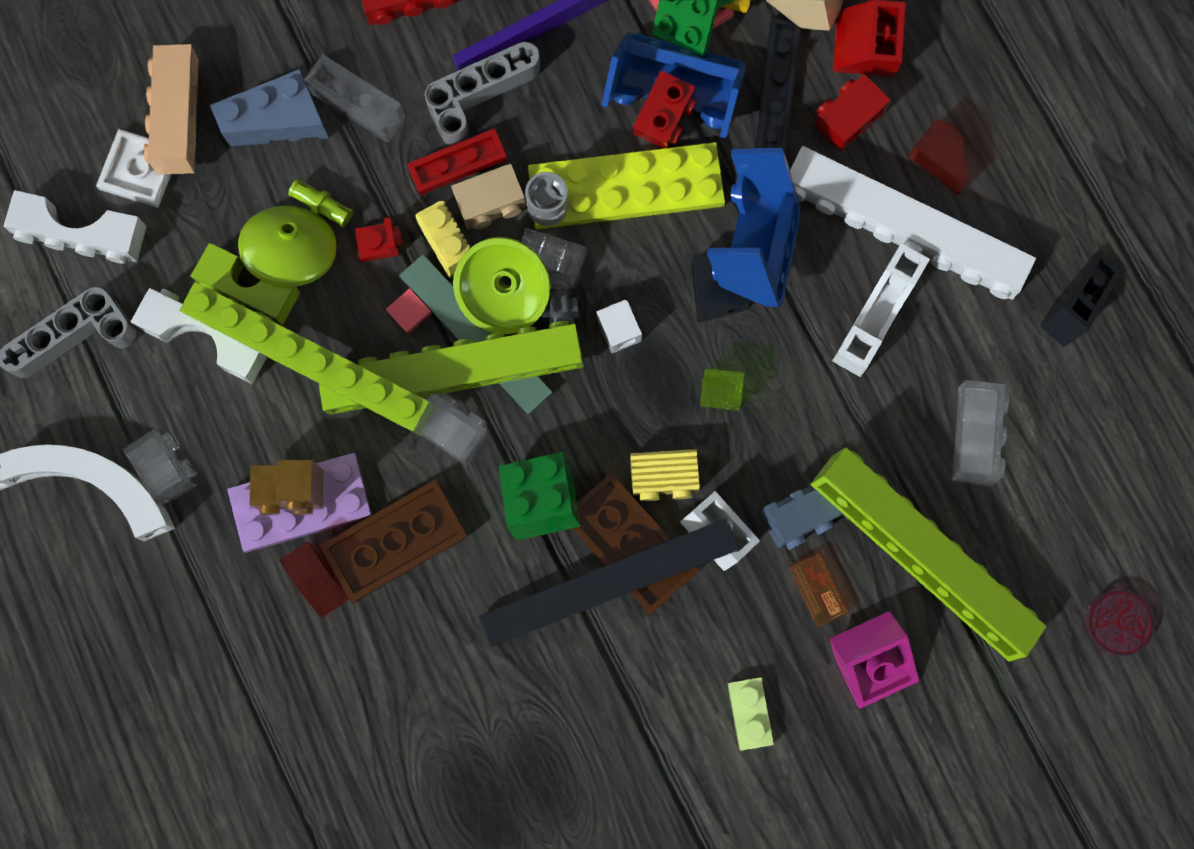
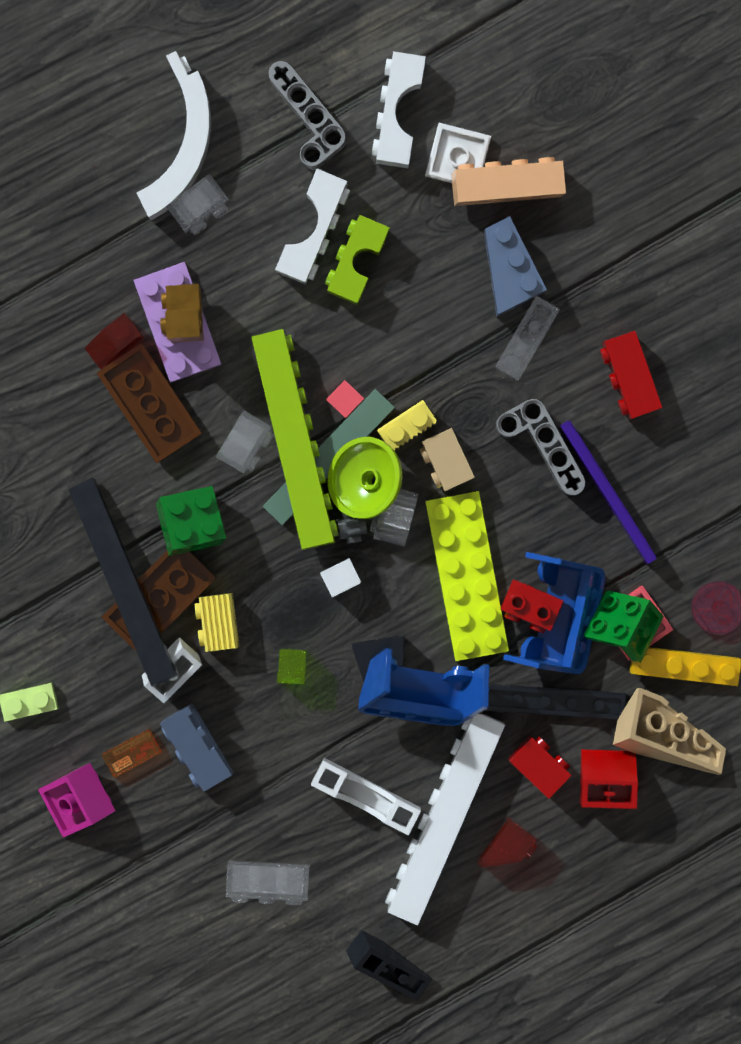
camera: 80 degrees right, 10 degrees up
lime brick [179,282,435,435] -> none
lime dish [238,206,337,287] -> none
lime pin [288,178,353,228] -> none
red bracket [355,217,403,262] -> none
red plate [407,128,507,196] -> none
light grey wheel [525,172,568,226] -> none
lime brick [810,447,1047,662] -> none
tile [1085,589,1154,656] -> none

